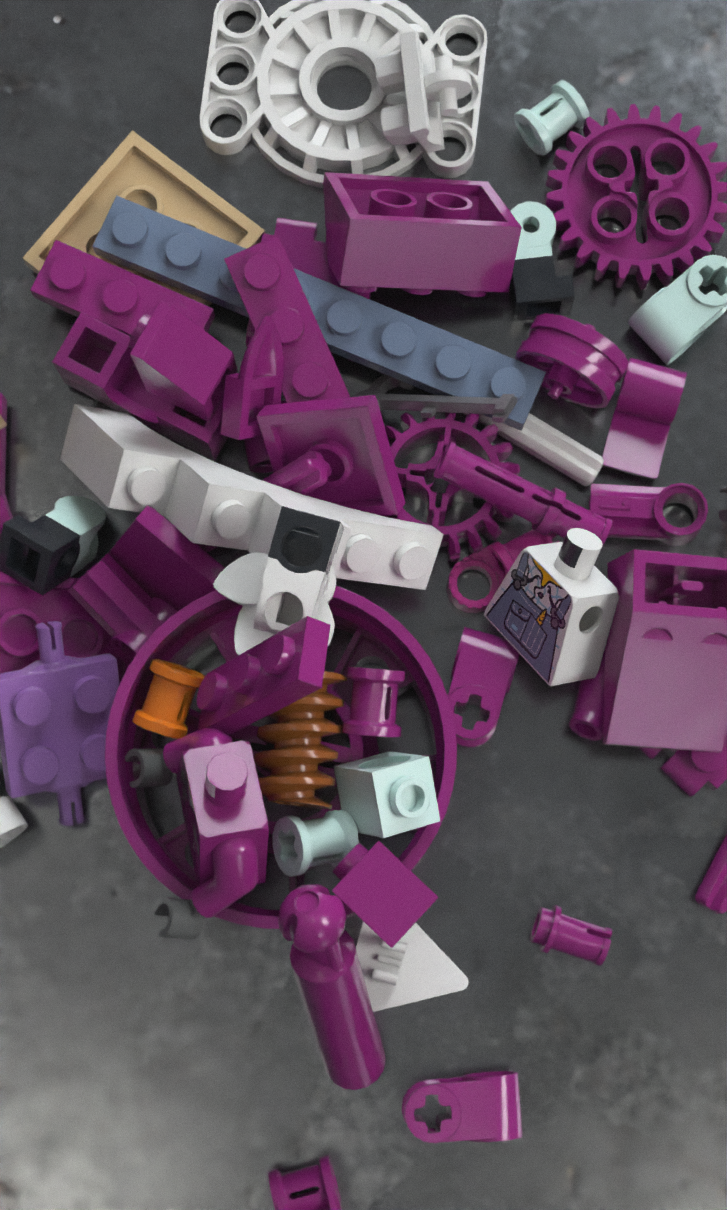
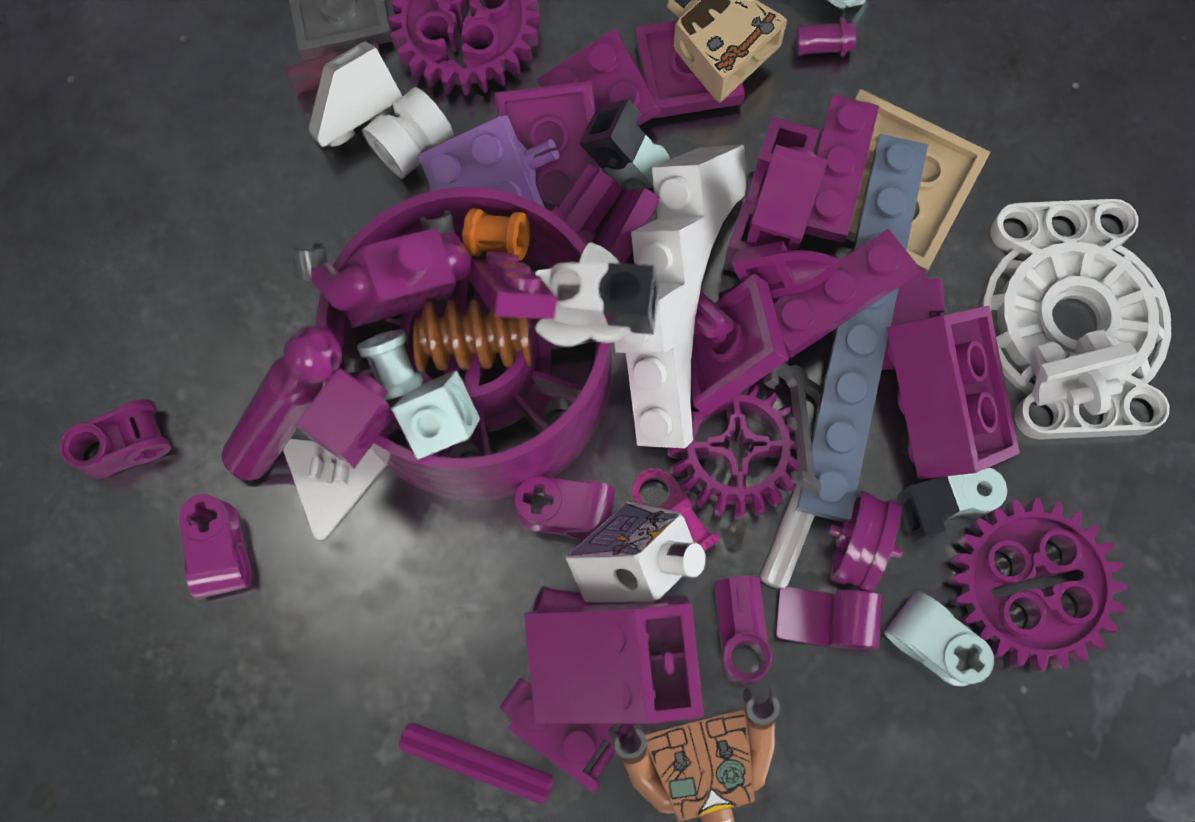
camera: 80 degrees right, 5 degrees down
magenta bush [342,667,405,737] -> none
magenta pin [433,441,612,546] -> none
light aqua bush [514,80,590,155] -> none
magenta pin [530,905,612,966] -> none

